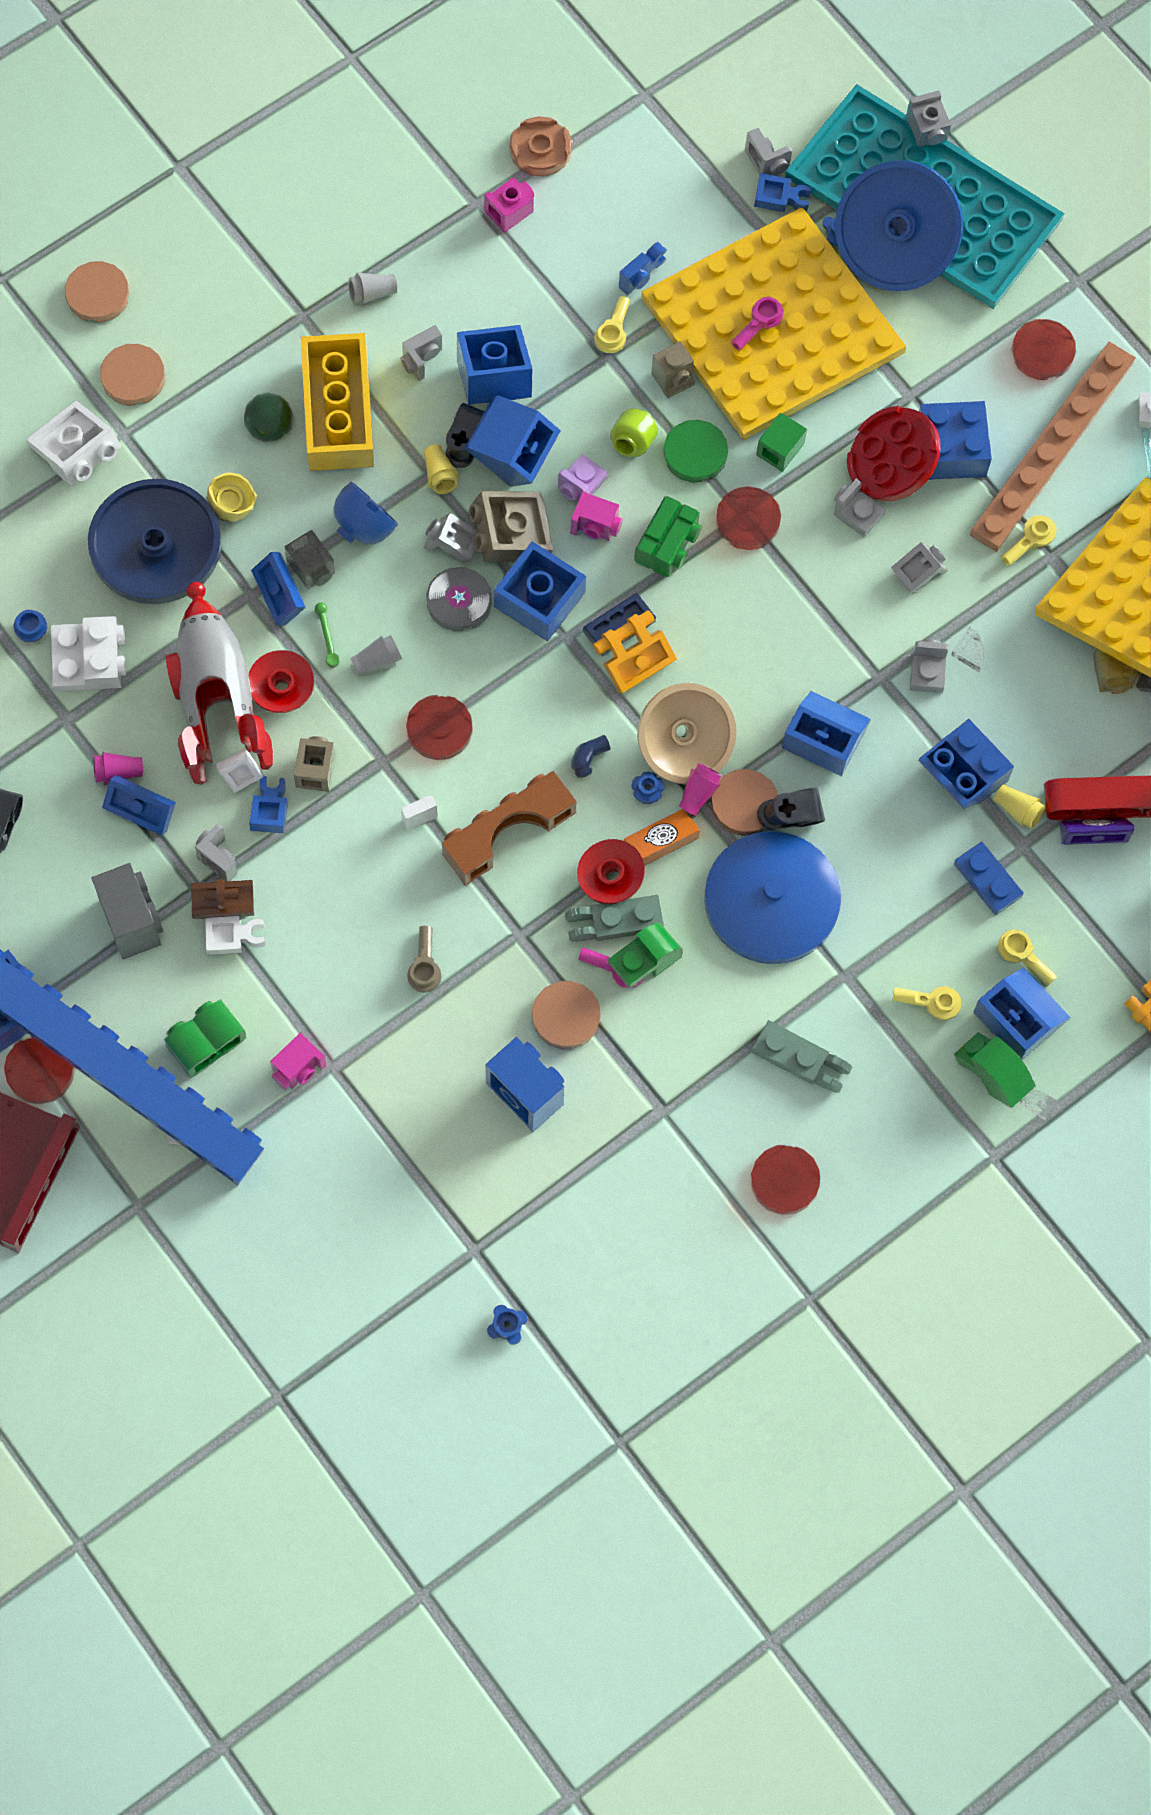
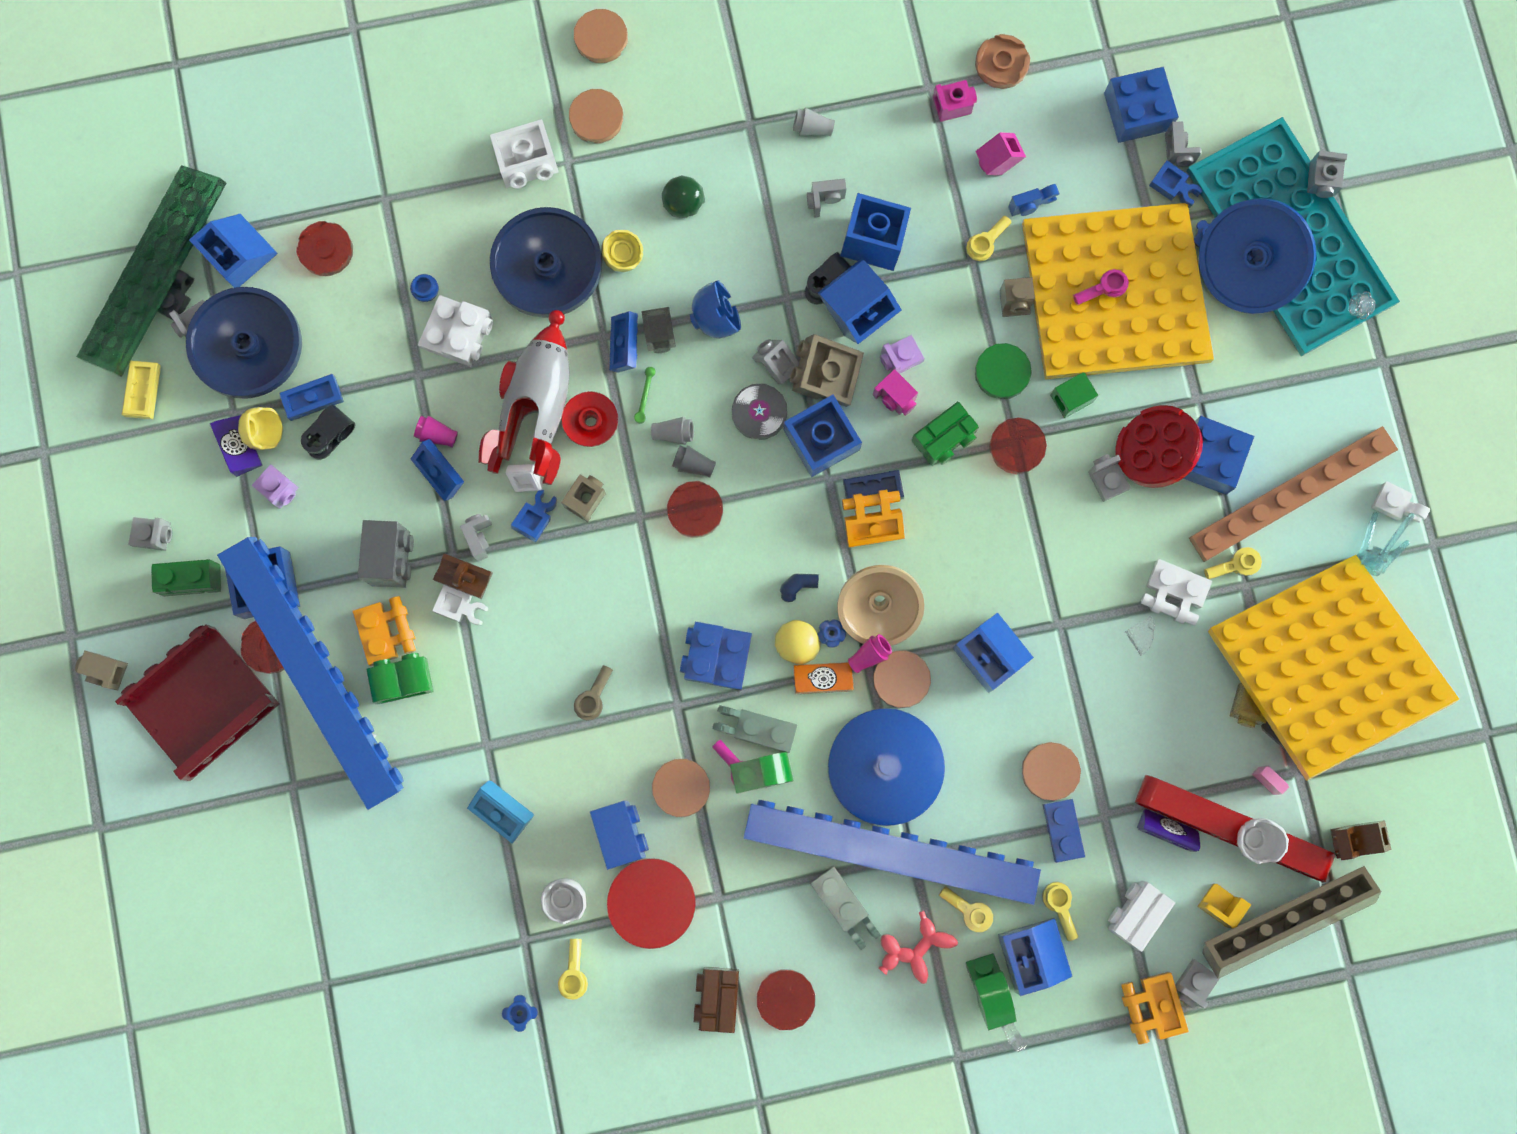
camera: 30 degrees right, 10 degrees up
dark pink brick [270,1033,327,1090] -> none
yellow brick [301,333,374,471] -> none
white tile [401,795,438,831] -> none
light yellow cone [424,444,459,494] -> none
dark orange arch [442,771,577,886] -> none
red dish [577,839,645,904] -> none
lime head [610,409,658,457] -> none
black piece [757,787,825,830] -> none
light grey bracket [891,542,948,594] -> none
light grey bracket [910,639,949,693] -> none
blue slope [918,718,1014,809] -> none
light yellow cone [993,784,1046,829] -> none
clear red tile [1011,319,1076,380] -> none
none -> light orange plate [353,596,416,666]
none -> dark azure slope [467,780,534,844]
none -> white hair [541,878,586,924]
none -> light yellow plate [558,939,588,1000]
none -> red tile [607,858,696,949]
none -> dark grey cone [672,445,716,477]
none -> blue plate [680,621,752,691]
none -> reddish brown brick [694,967,739,1033]
none -> brick [744,799,1041,905]
none -> light yellow hair [775,620,821,665]
none -> coral piece [879,911,958,984]
none -> dark pink brick [975,132,1026,175]
none -> nougat tile [1022,742,1081,801]
none -> blue brick [1104,67,1179,143]
none -> white brick [1108,881,1175,952]
none -> white plate [1141,559,1212,626]
none -> clear plate [1349,291,1375,320]

